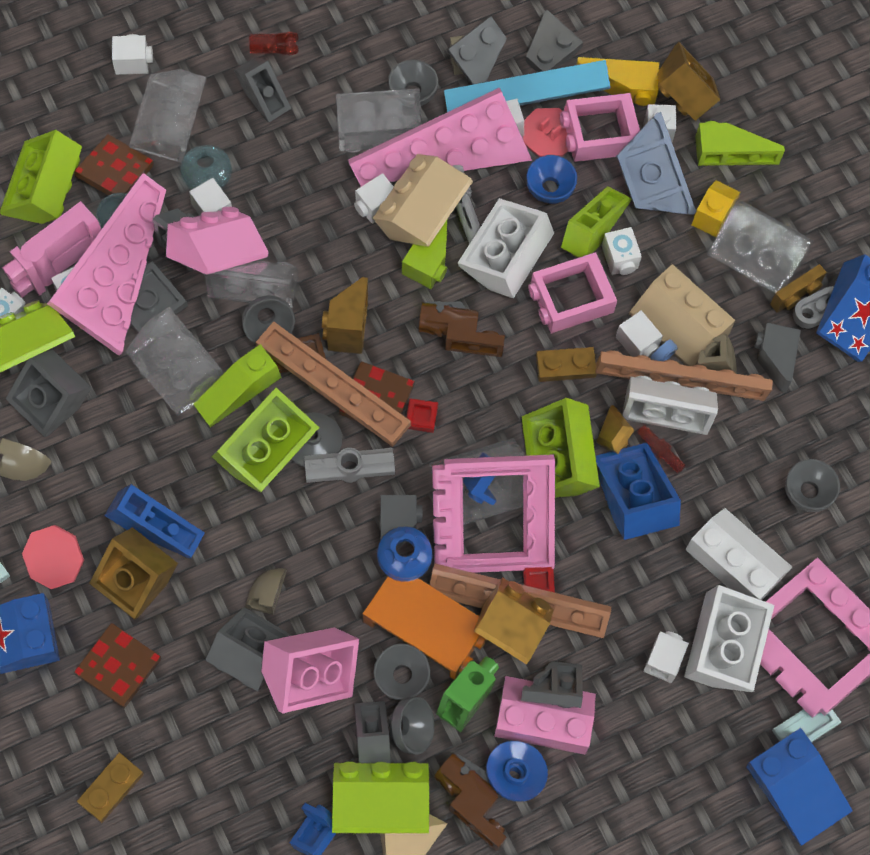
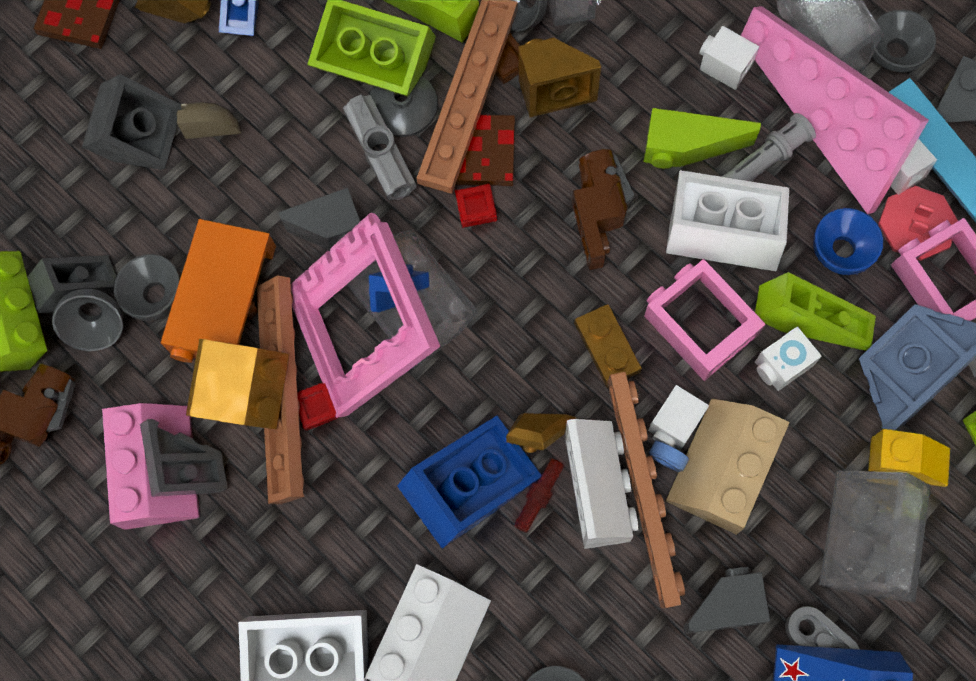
camera: 80 degrees right, 5 degrees up
bright pink slope [261,627,359,714] -> none
tan slope [373,154,473,247] -> none
blue piece [377,527,432,582] -> none
bright green torso [436,657,499,732] -> none
blue dish [486,741,548,802] -> none
lime slope [522,398,600,498] -> none
white brick [643,631,689,683] -> none
dark tan brick [698,334,737,374] -> none
pearl gold plate [770,264,827,313] -> none

